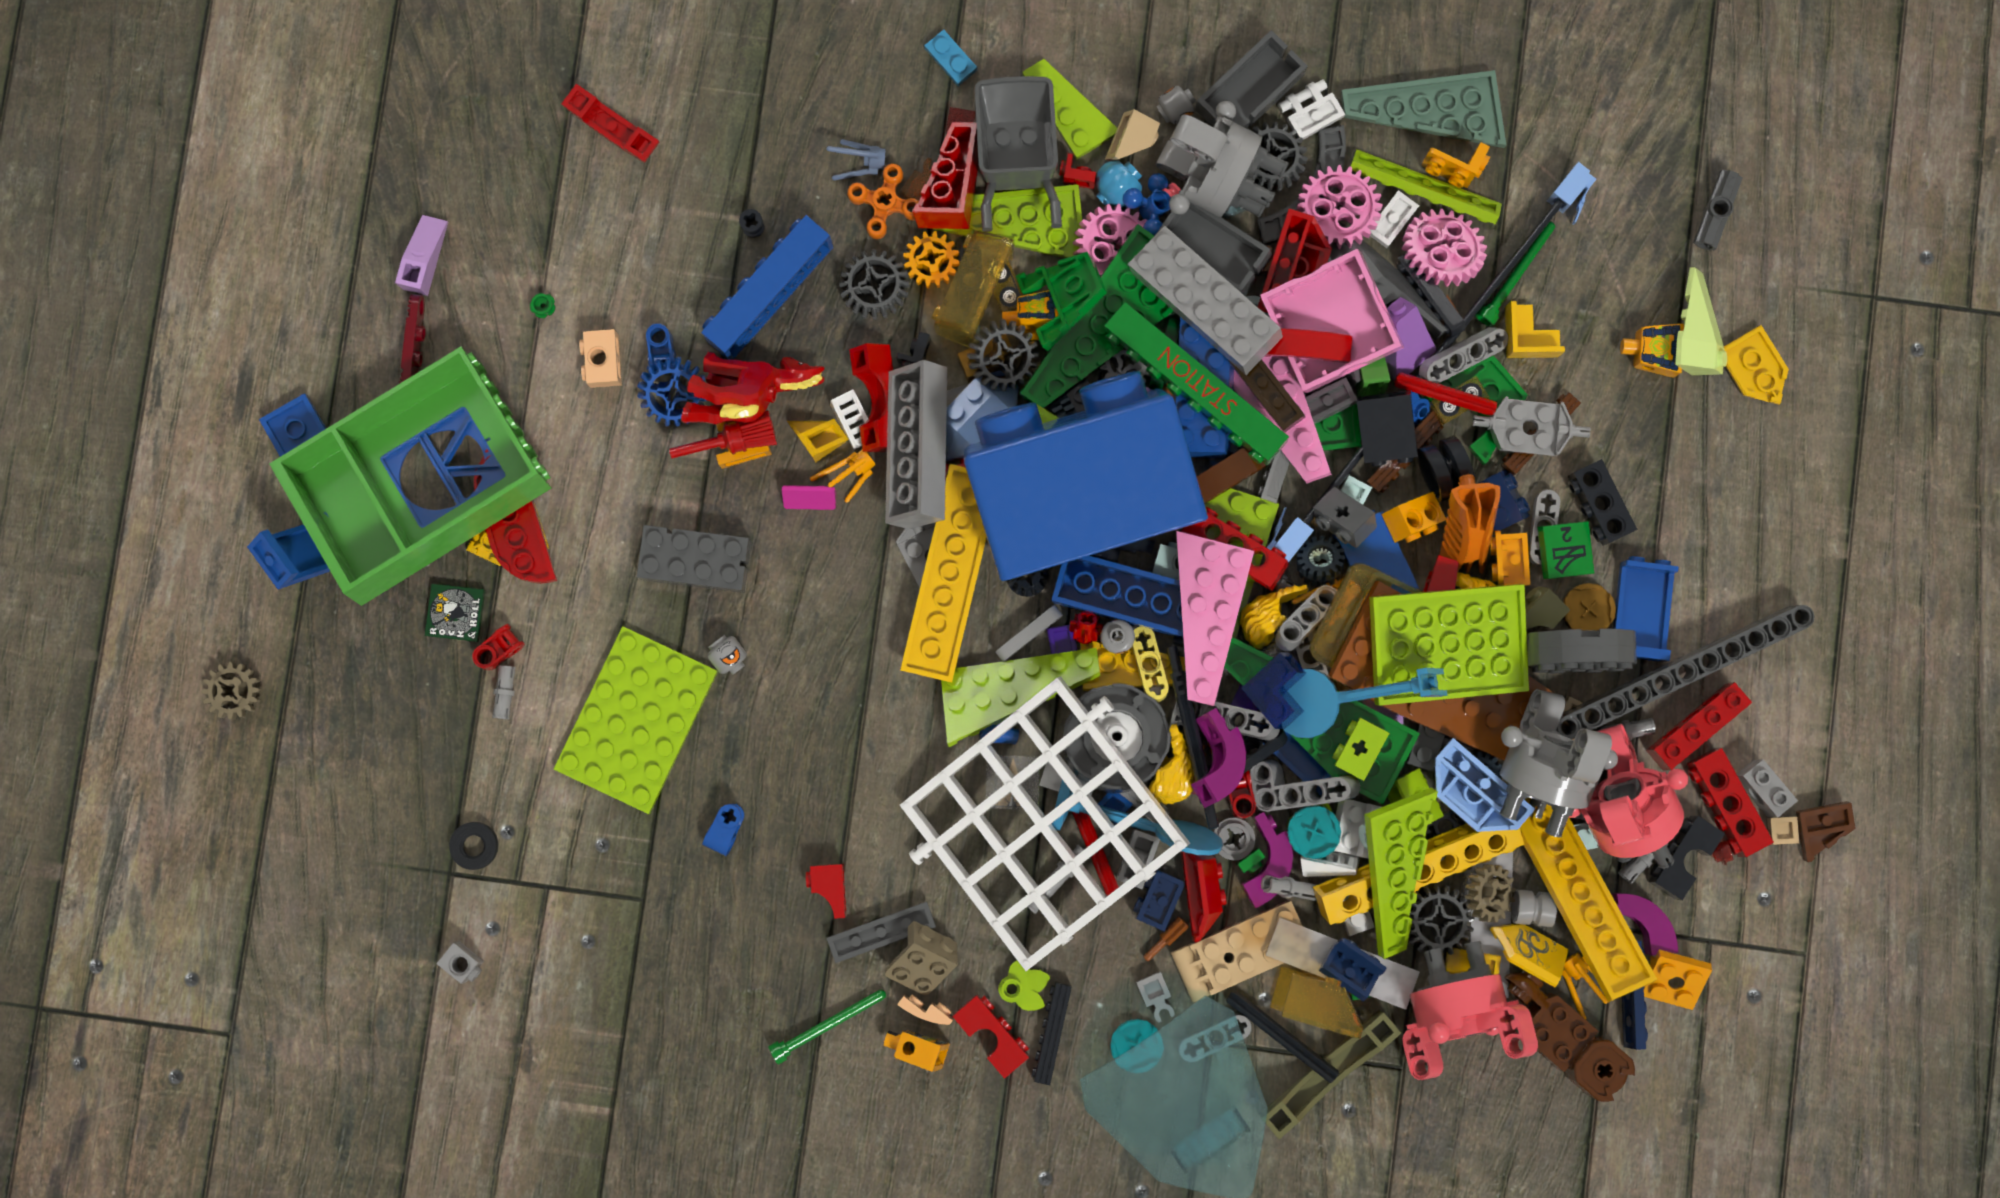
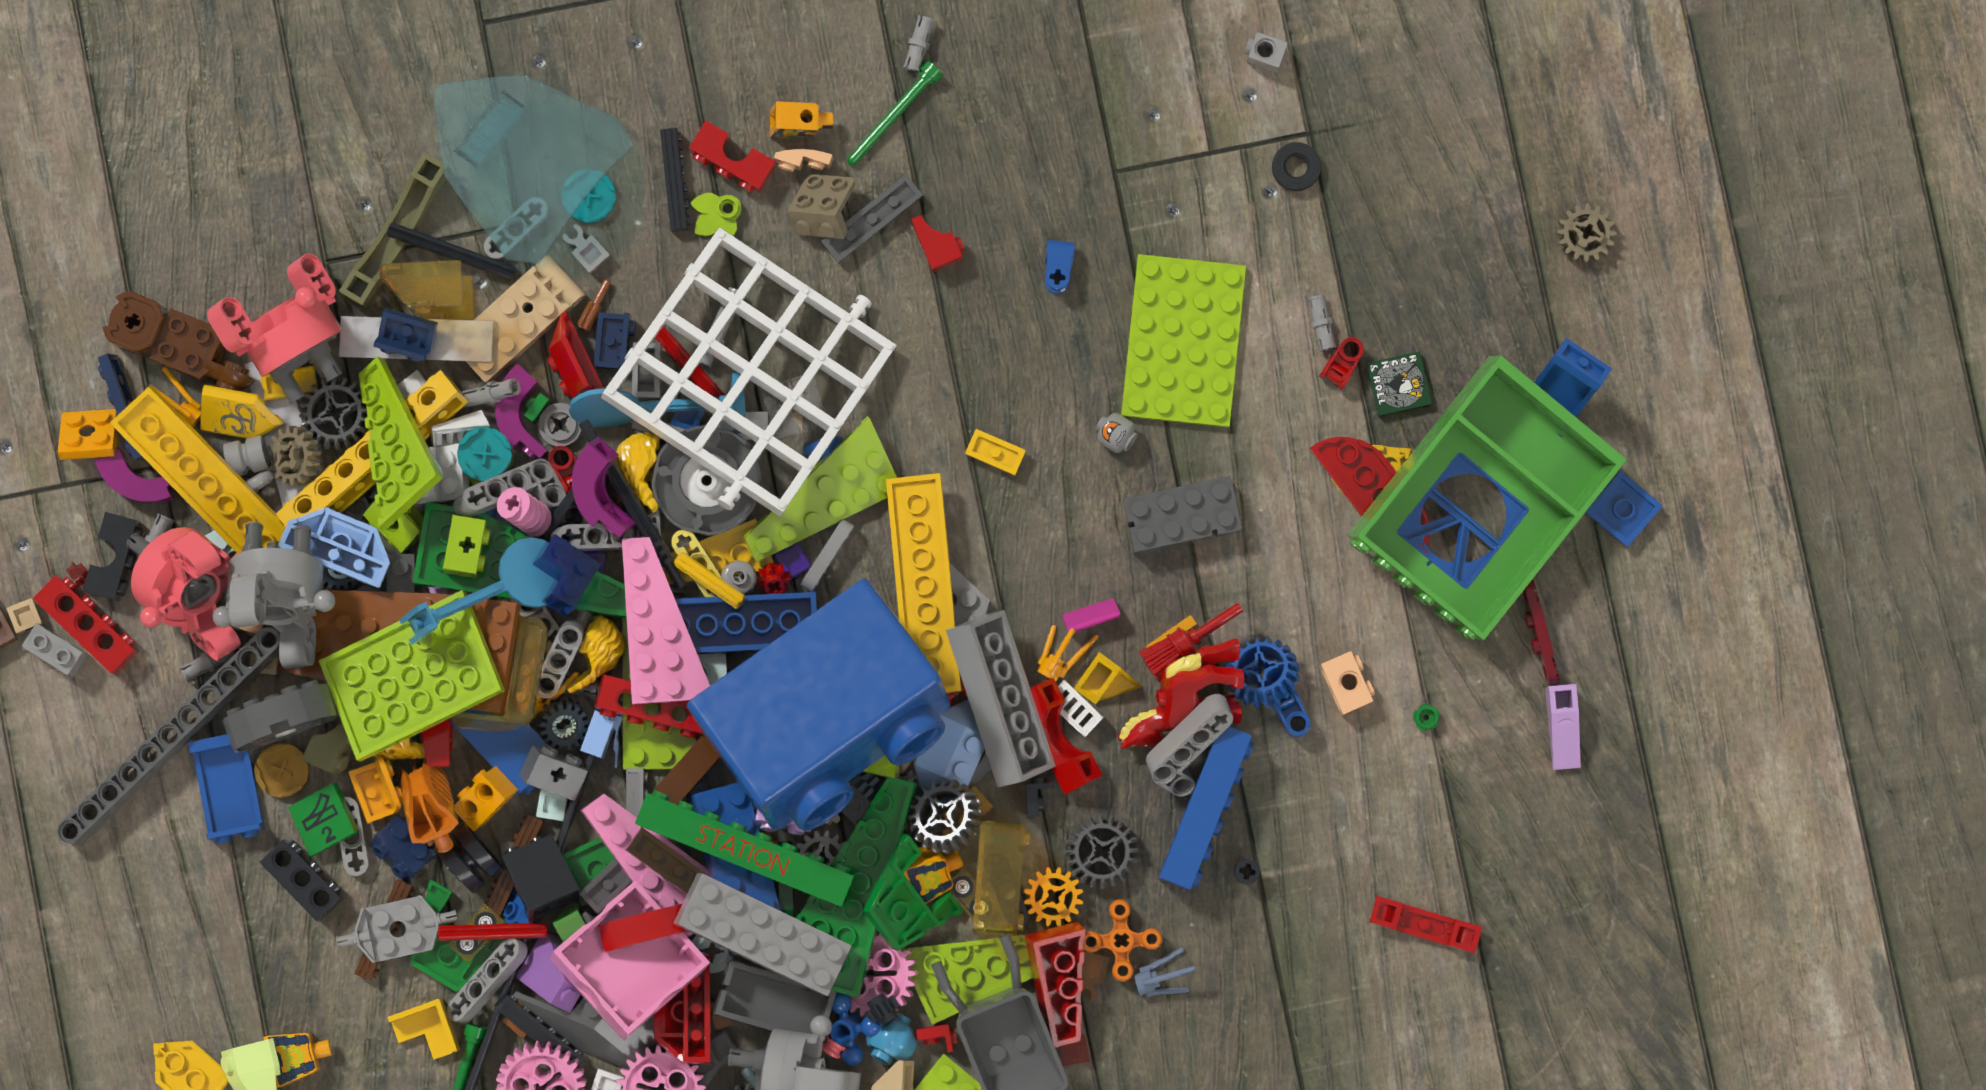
camera: 160 degrees right, 0 degrees up
red brick [1646,682,1752,771] -> none
none -> light grey piece [246,470,274,492]
none -> bright pink piece [497,487,552,537]
none -> yellow axle [674,552,745,608]
none -> black gear [866,992,900,1027]
none -> light grey pin [903,15,935,72]
none -> yellow plate [965,429,1026,476]
none -> light grey beam [1146,694,1233,797]

